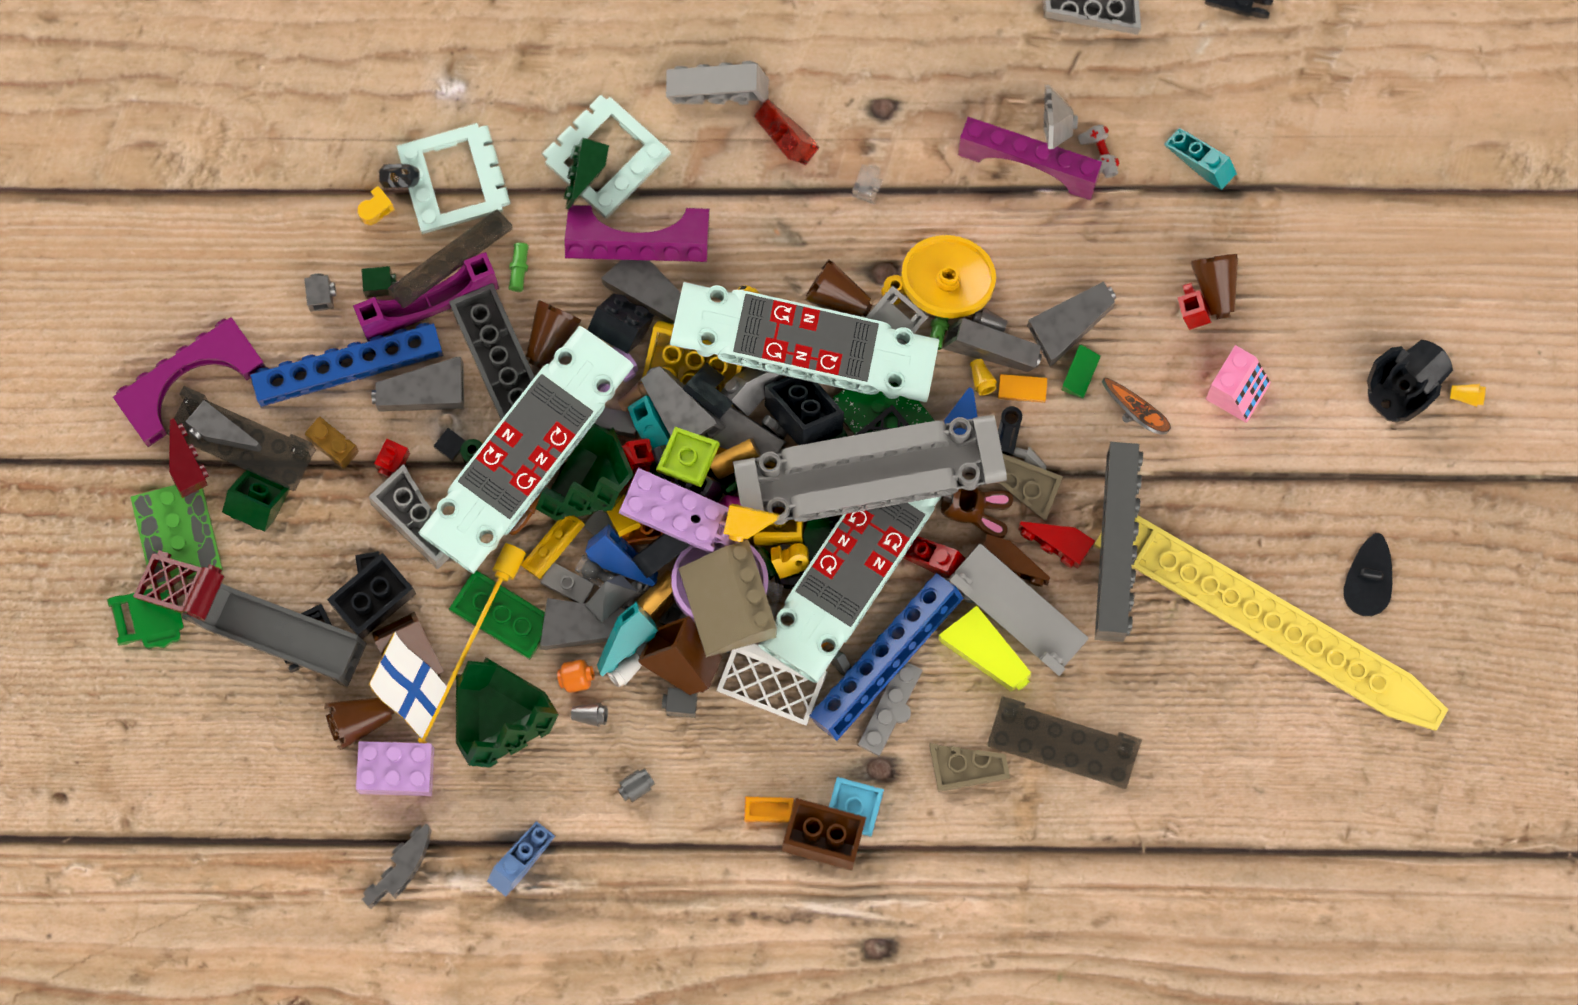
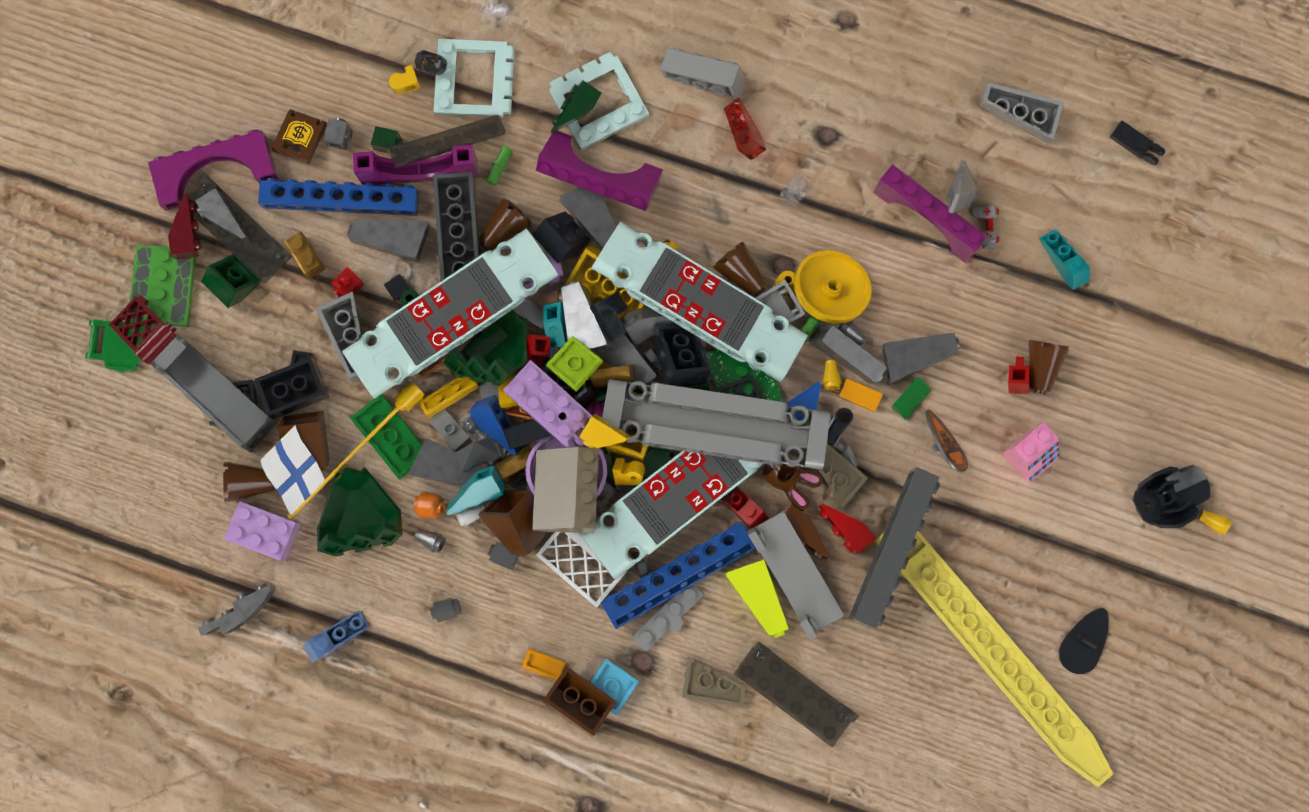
camera: 15 degrees right, 5 degrees up
none -> reddish brown container [271,109,327,164]

